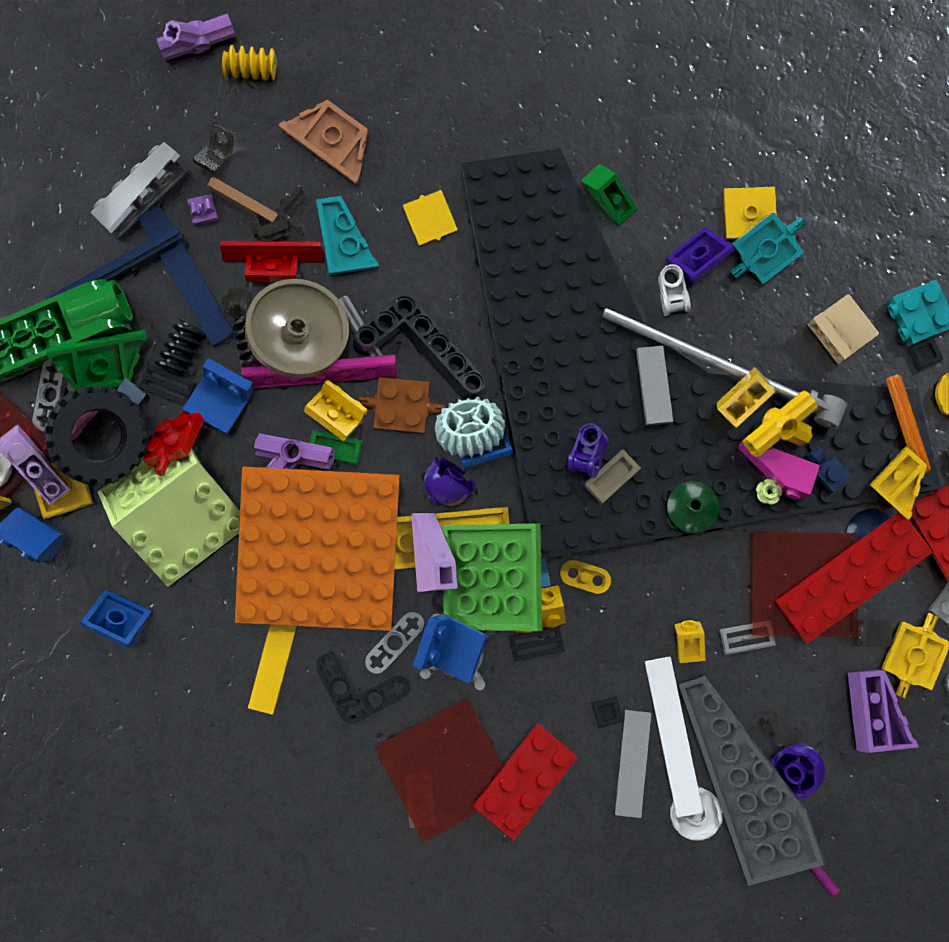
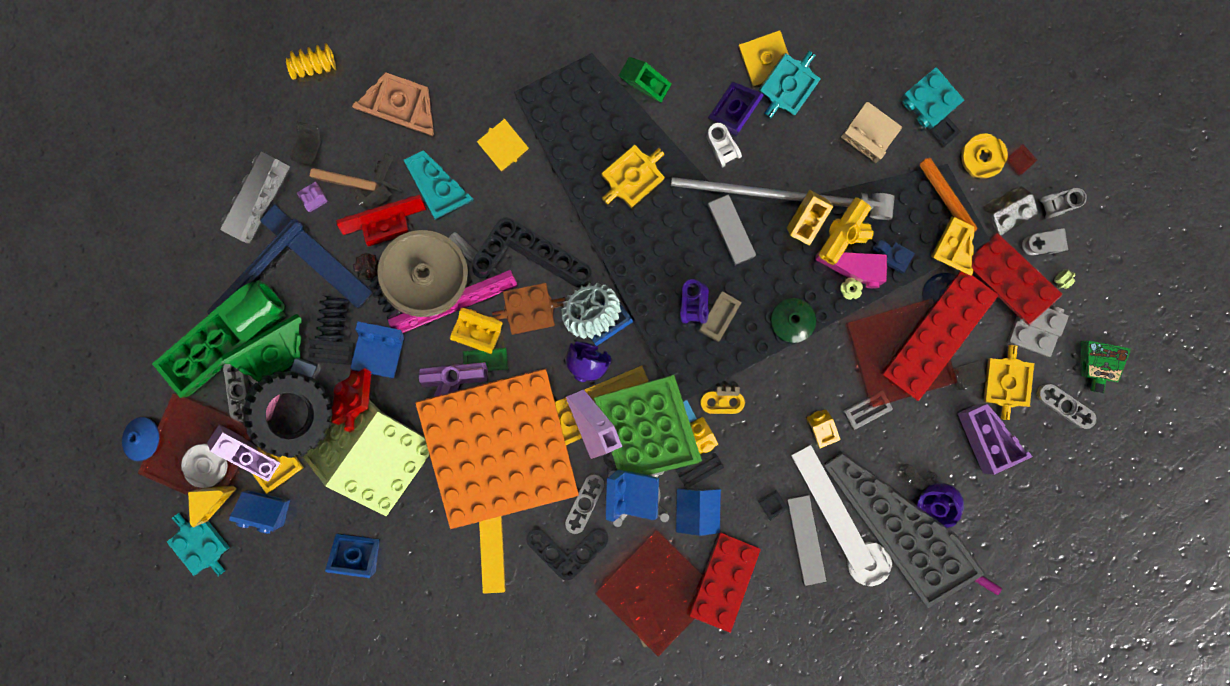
camera: 20 degrees left, 5 degrees up
medium lavender piece [157,14,236,61] -> none
none -> yellow plate [601,145,665,208]
none -> blue slope [676,488,721,536]
none -> dark tan tile [714,381,740,396]

